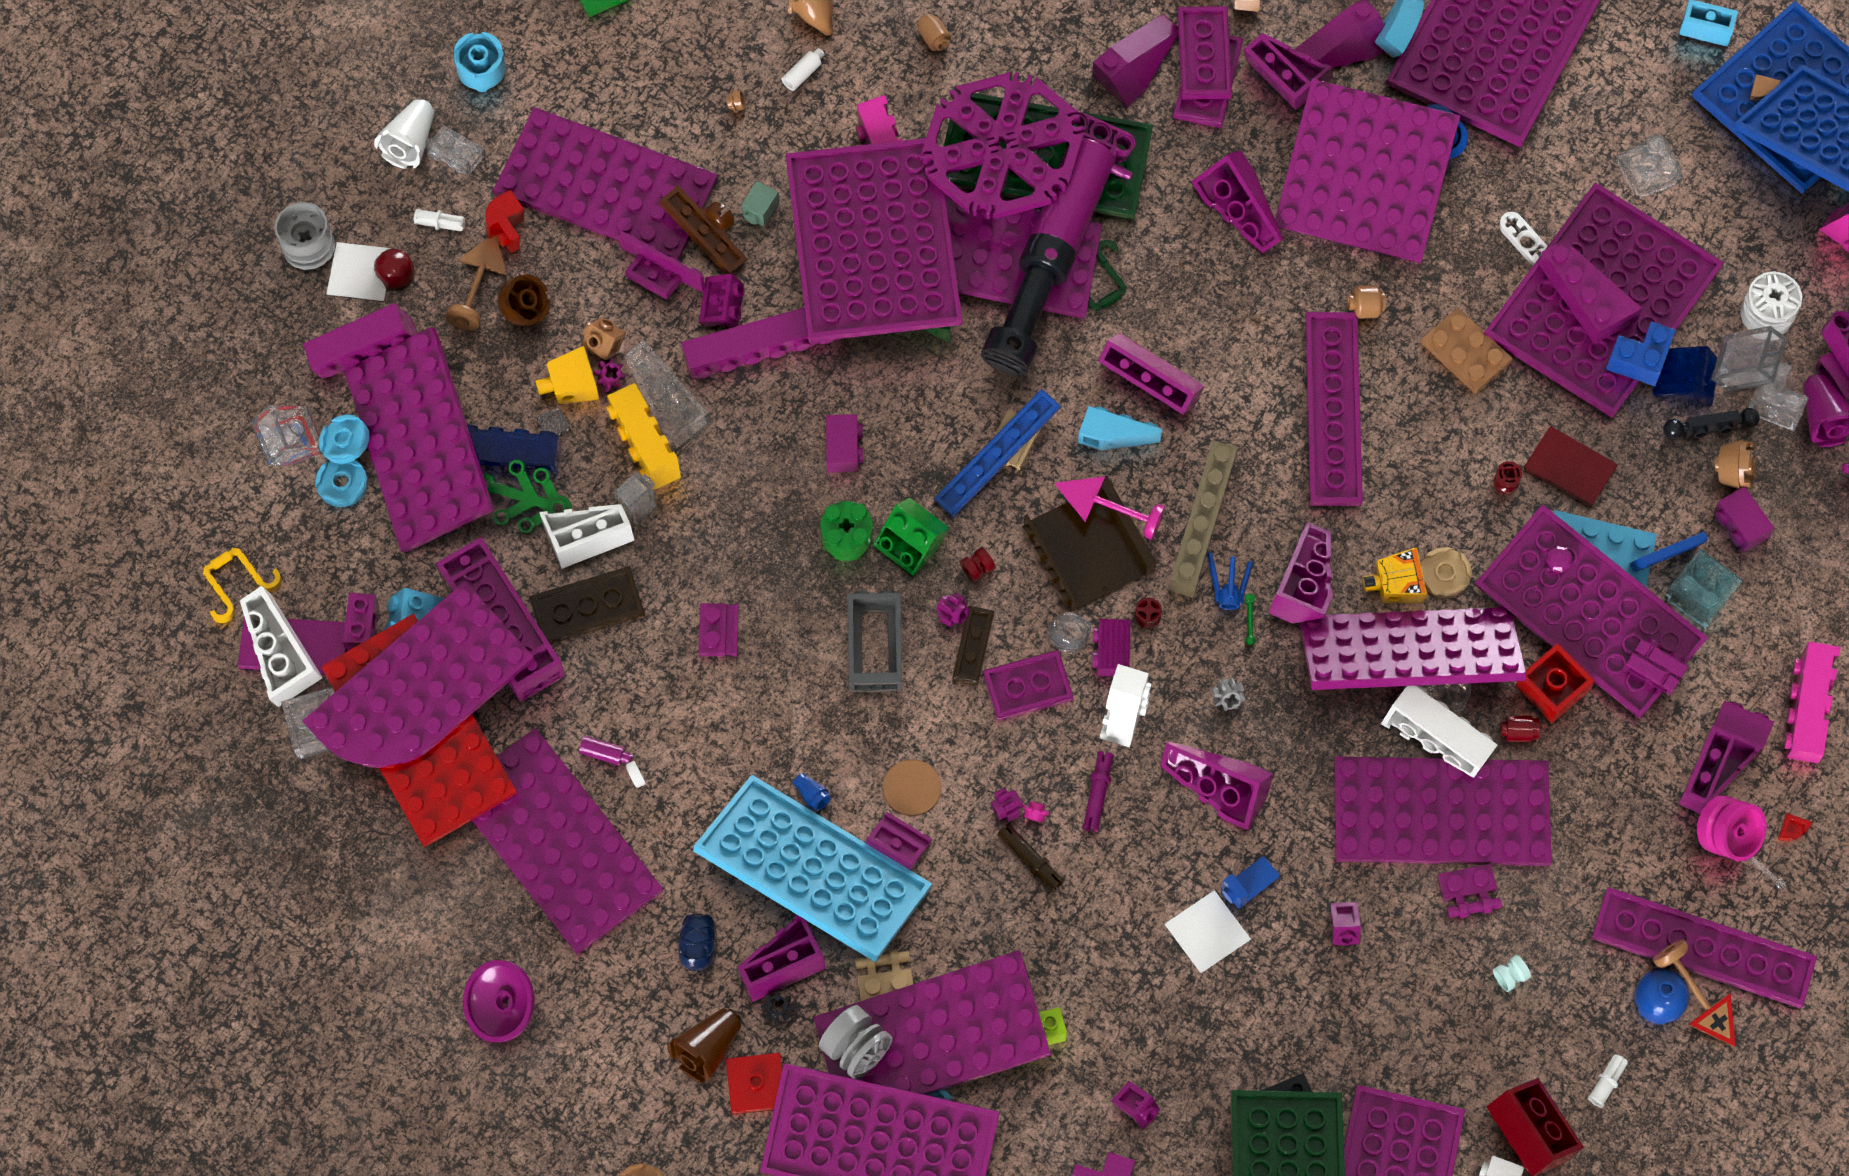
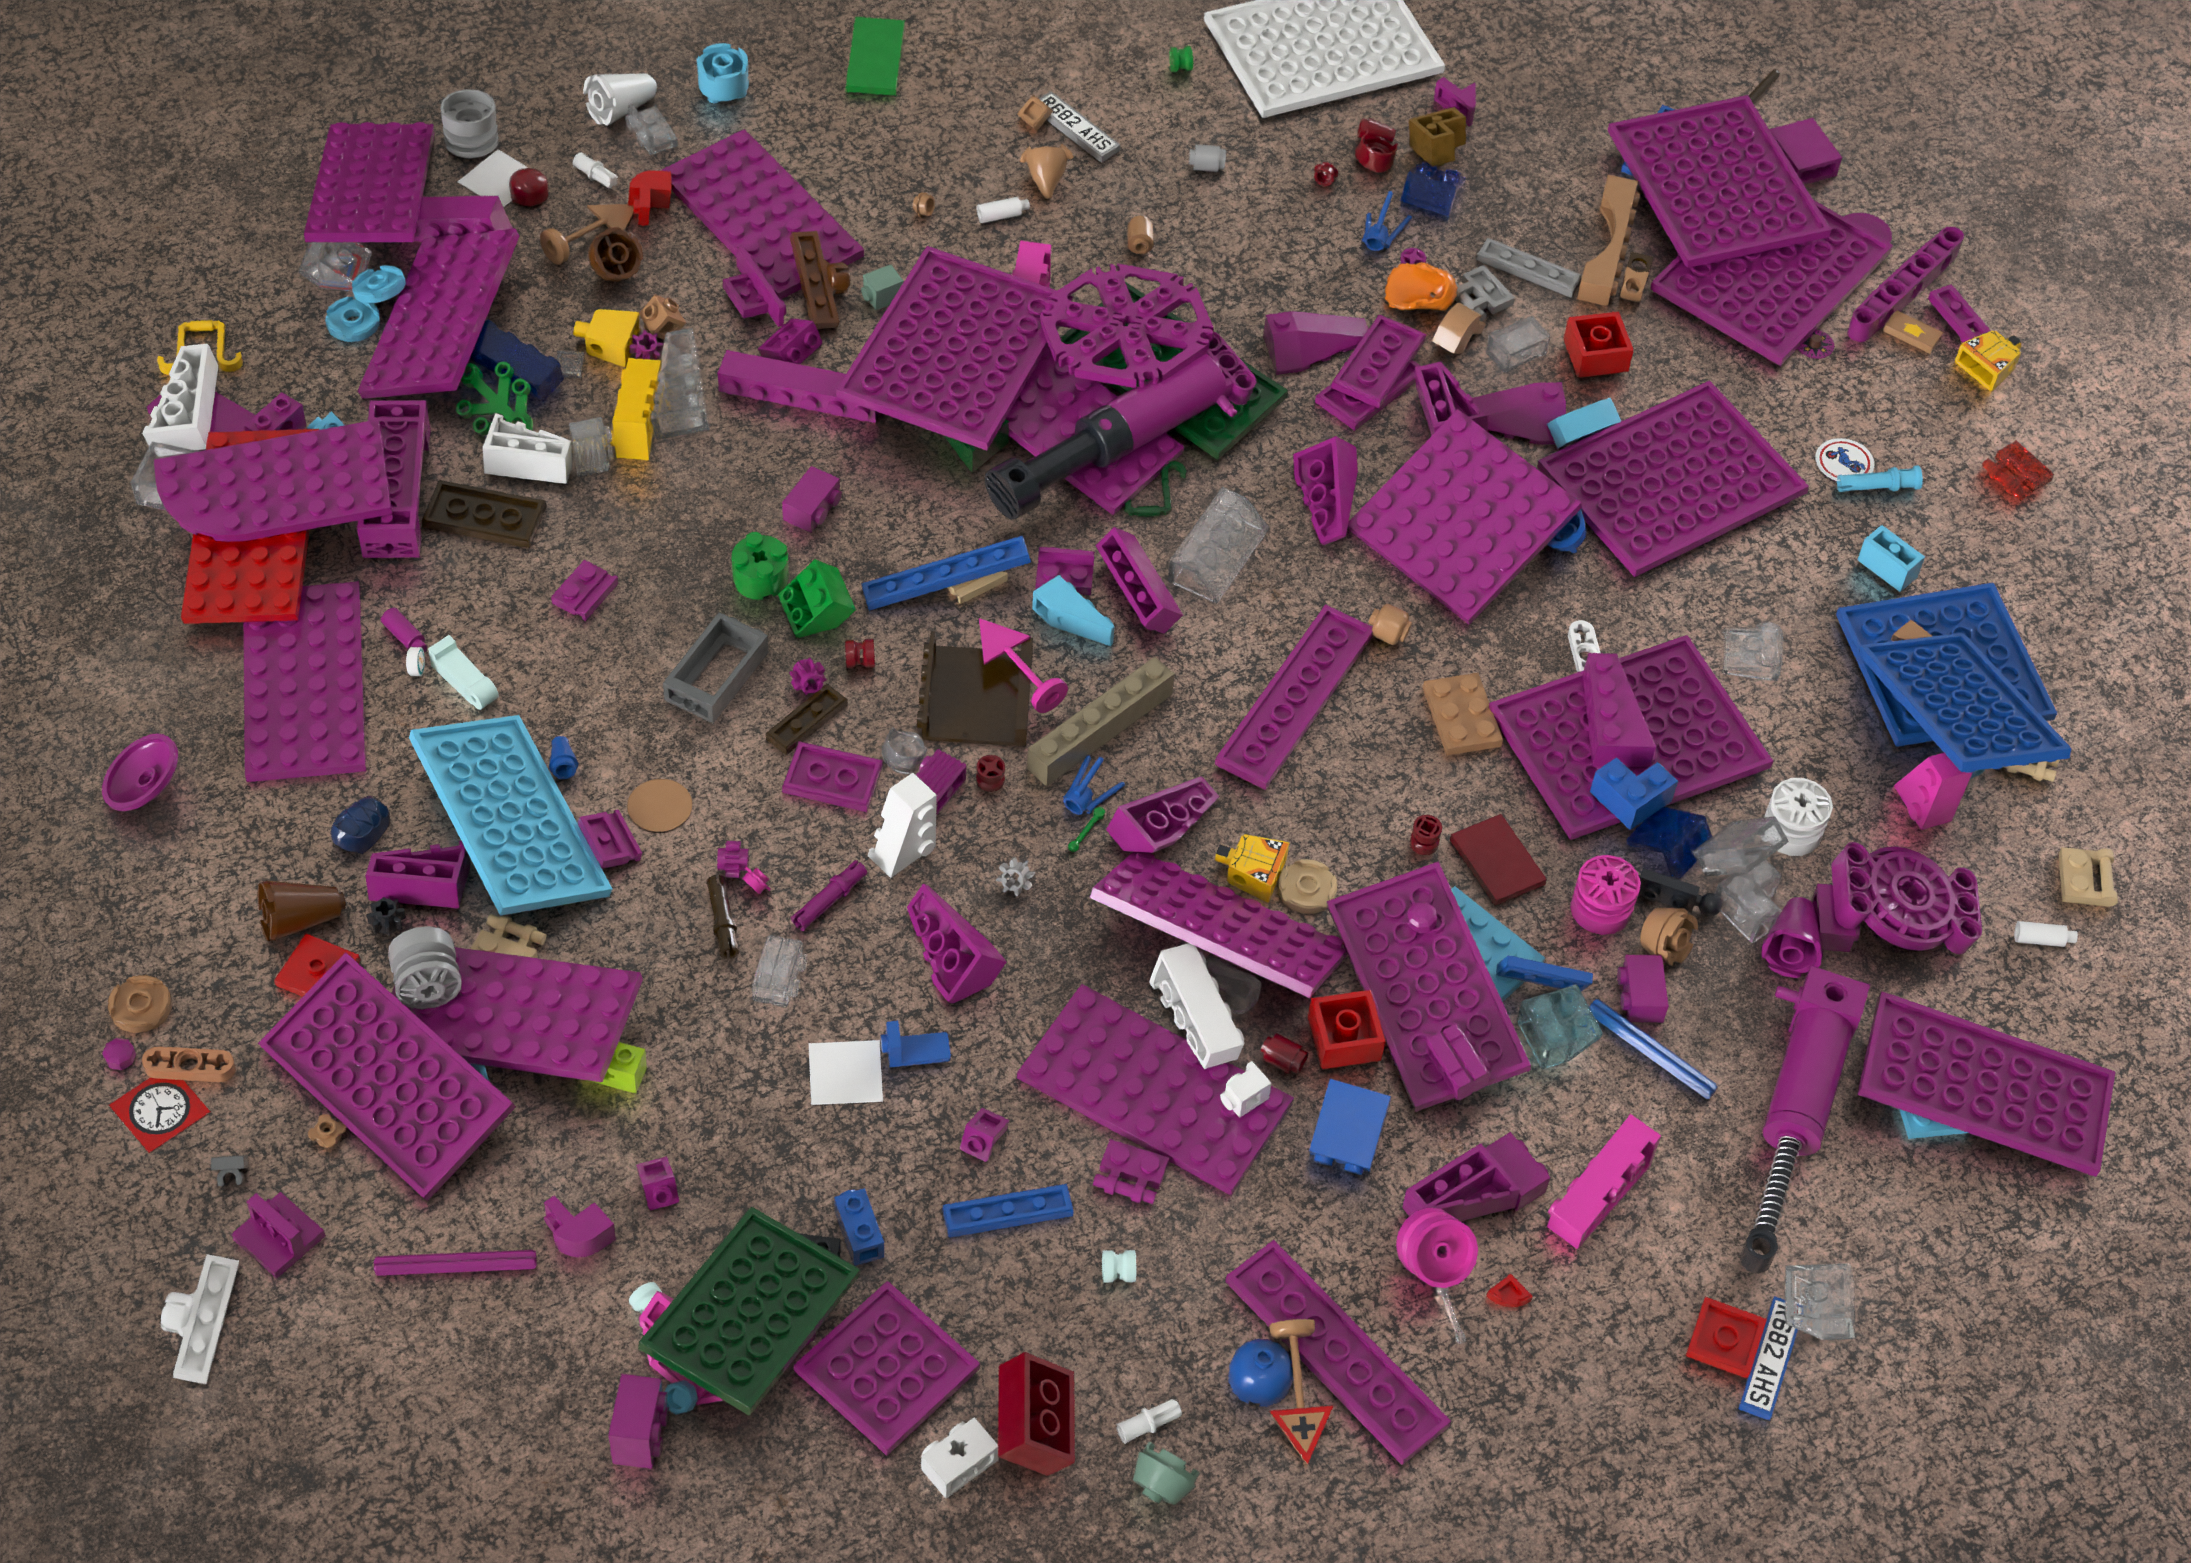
camera: 25 degrees right, 15 degrees down
none -> magenta plate [304,122,435,242]
none -> light aqua leg [428,635,499,710]
none -> clear brick [752,935,808,1007]
none -> blue brick [834,1188,884,1266]
none -> blue tile [942,1184,1074,1238]
none -> magenta bracket [1035,547,1095,595]
none -> sand green cone [1133,1442,1200,1505]
none -> clear slope [1168,487,1269,604]
none -> white brick [1220,1061,1271,1118]
none -> blue slope [1309,1079,1391,1175]
none -> dark pink wheel [1570,855,1641,935]
none -> axle [1587,999,1718,1099]

